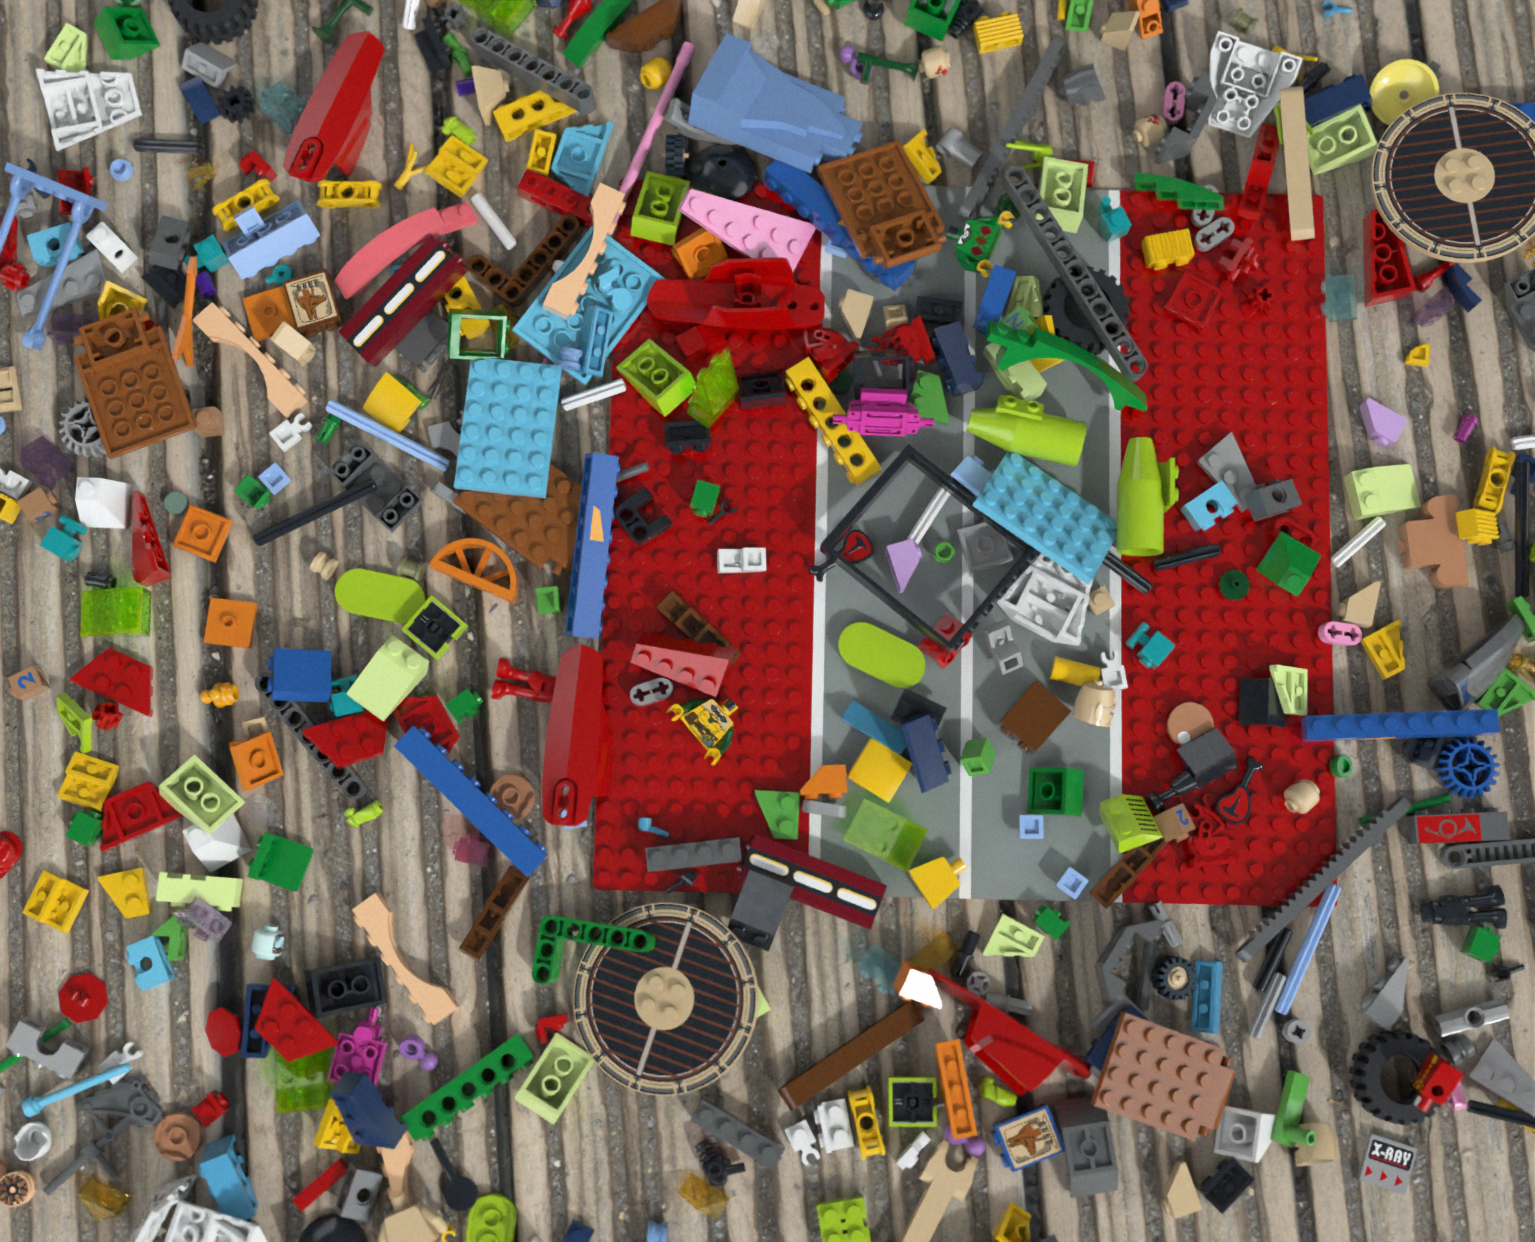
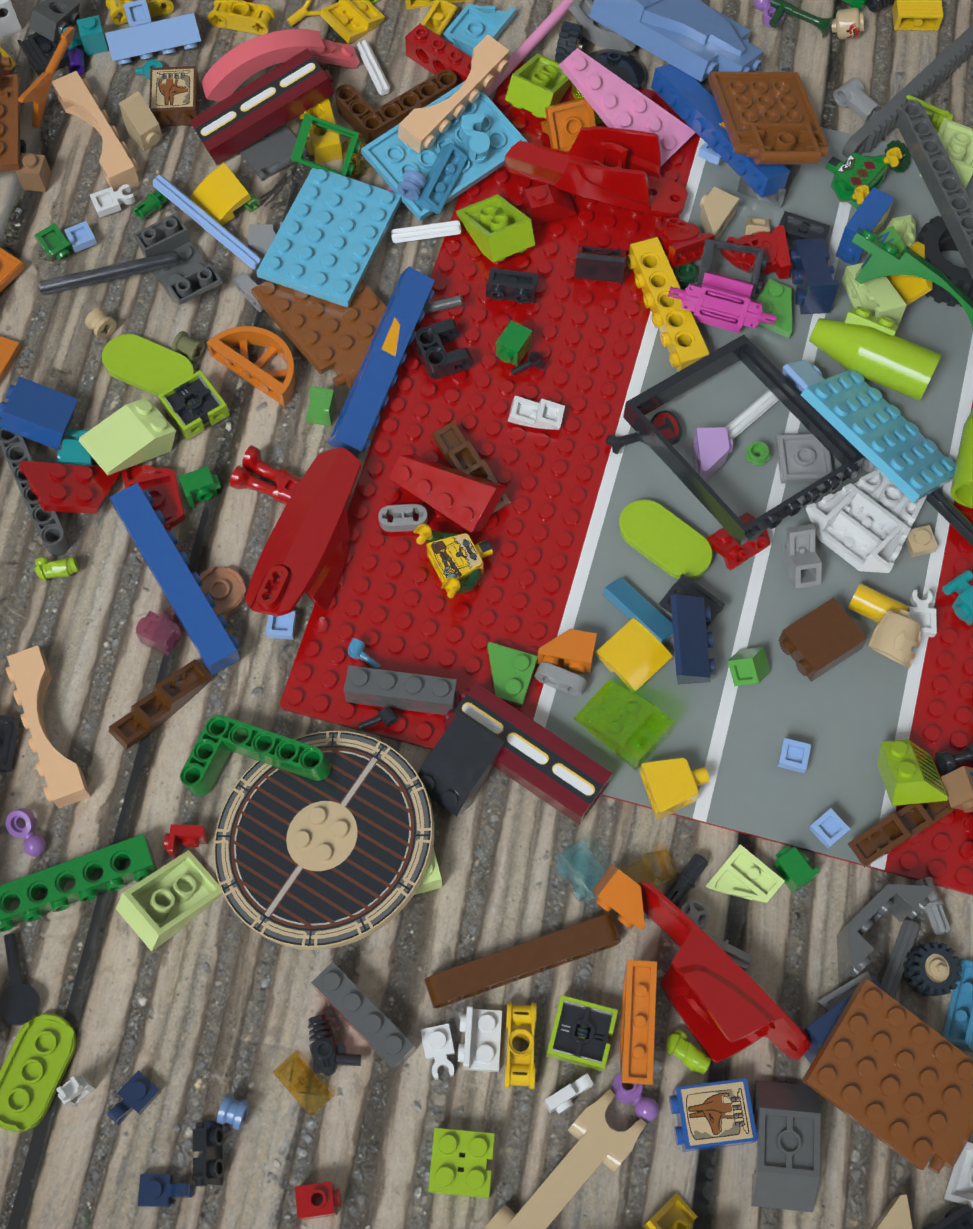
camera: 15 degrees right, 15 degrees down
orange plate [242,285,296,341] -> none
clear neon green slope [687,348,739,429] -> none
yellow wing [903,129,942,184] -> none
green slope [1027,767,1084,817] -> none

